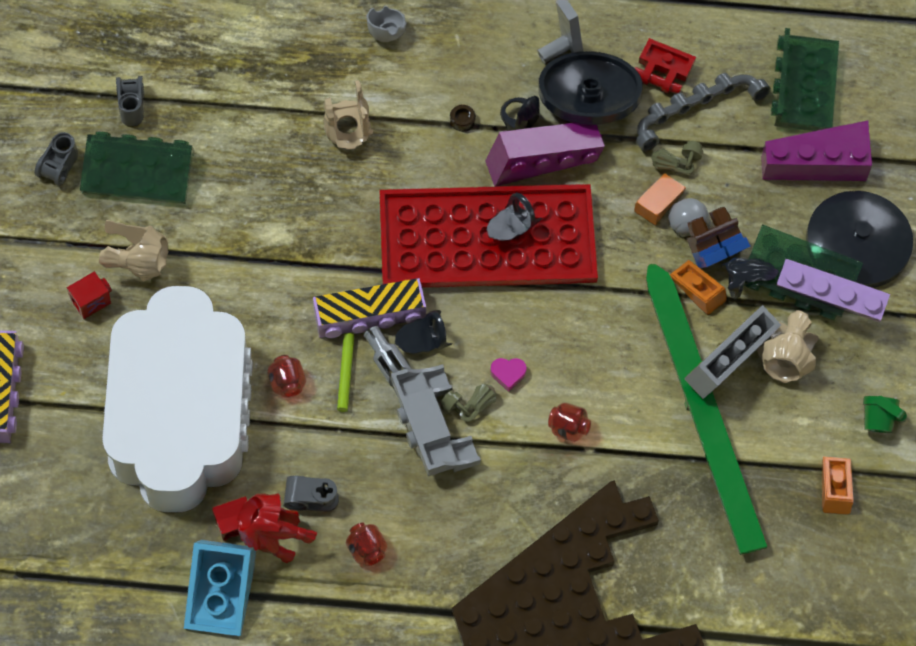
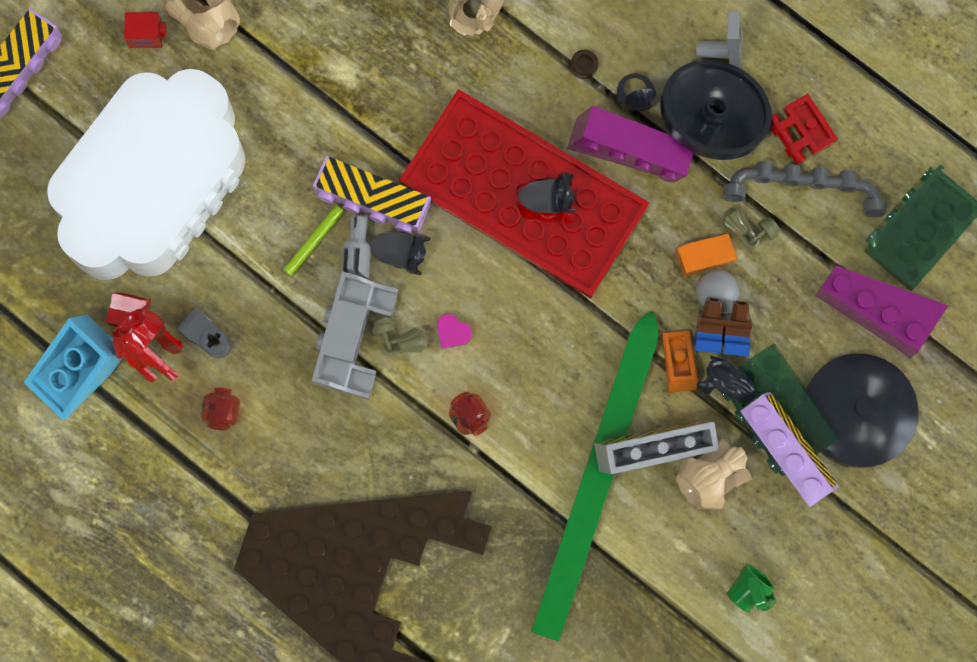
camera: 35 degrees right, 15 degrees up
clear red head [267,355,307,398] -> none
orange slope [822,457,853,514] -> none

